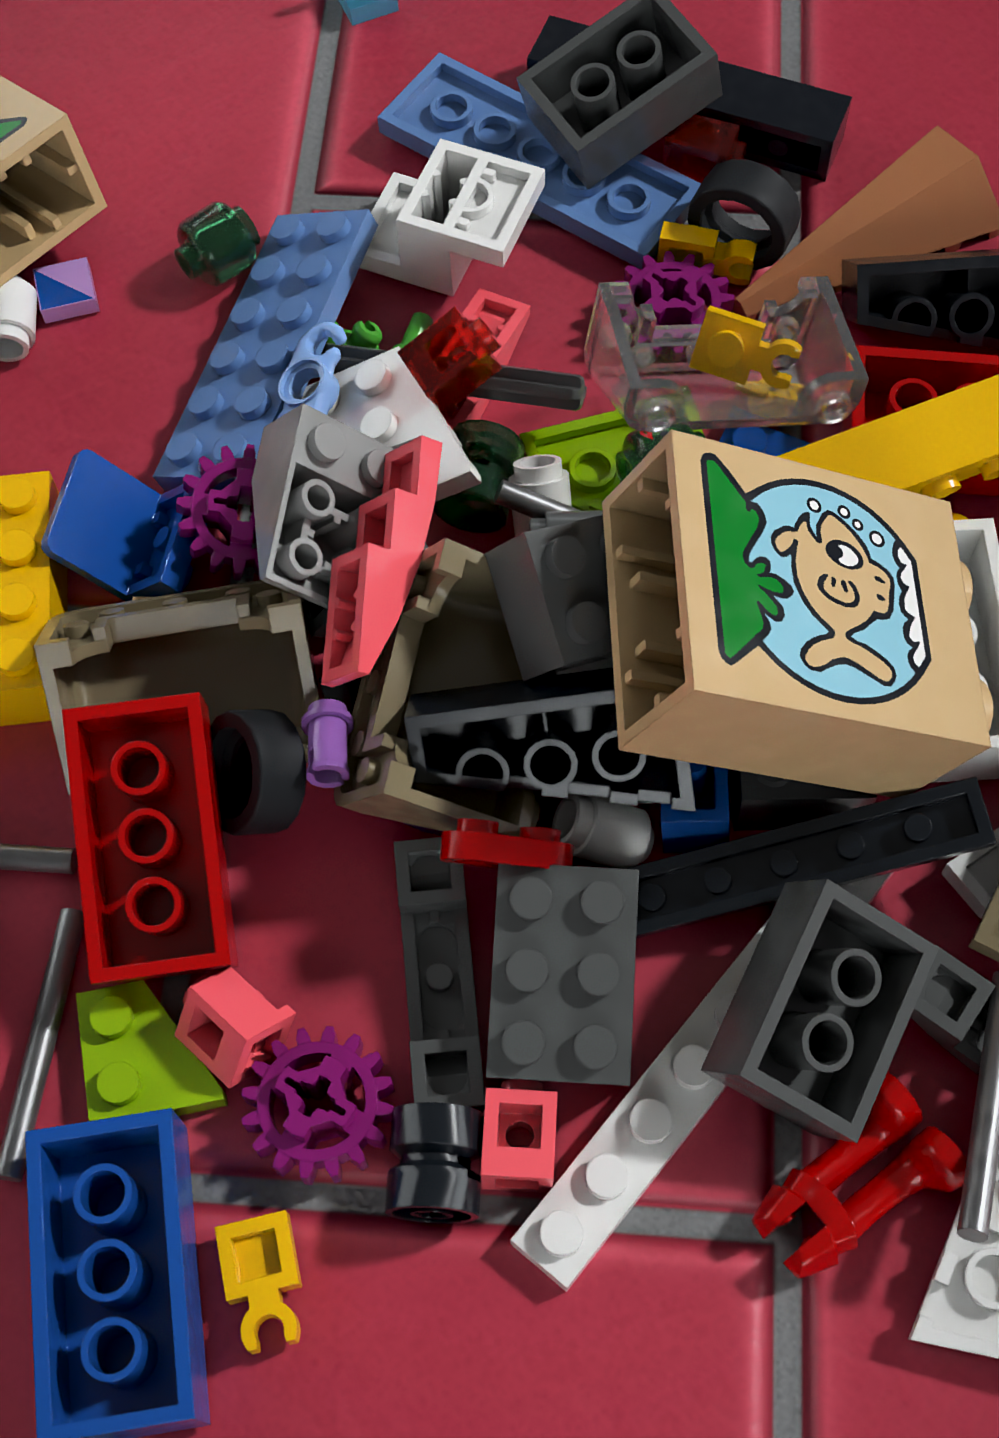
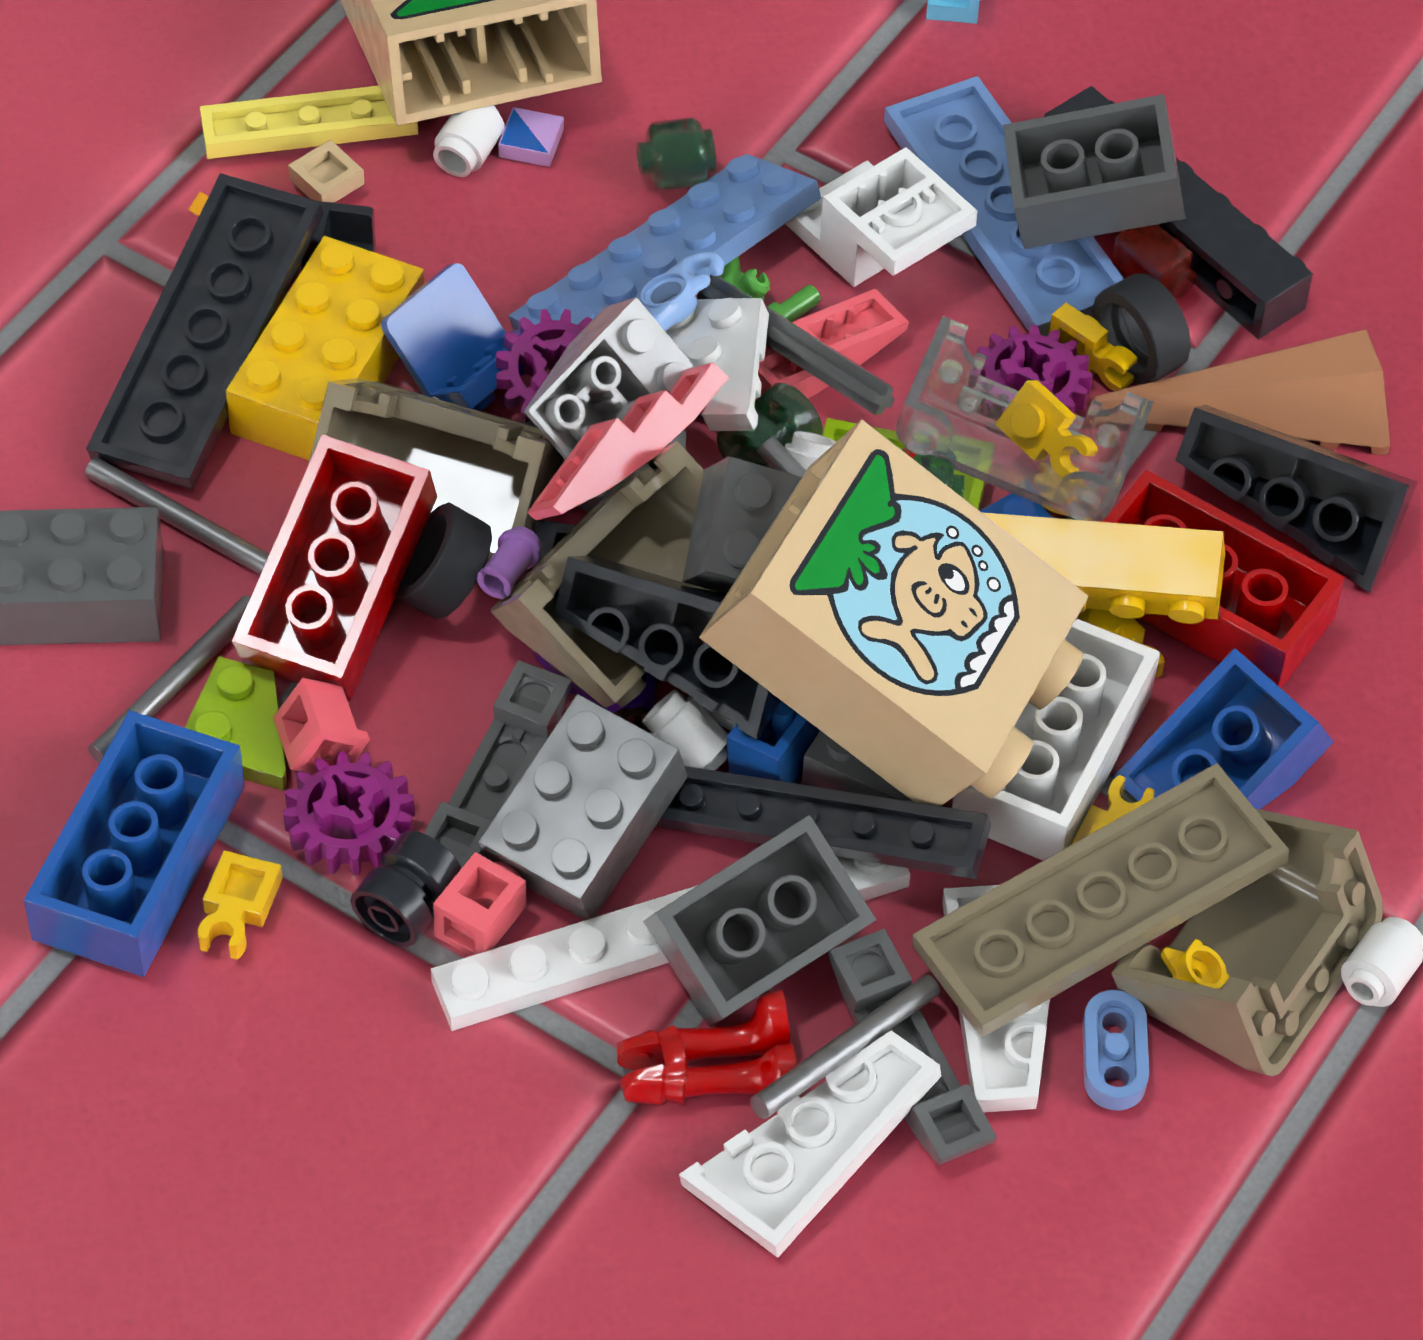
camera: 25 degrees right, 10 degrees down
clear red brick [397,306,502,416] -> none
red plate [440,818,574,869] -> none

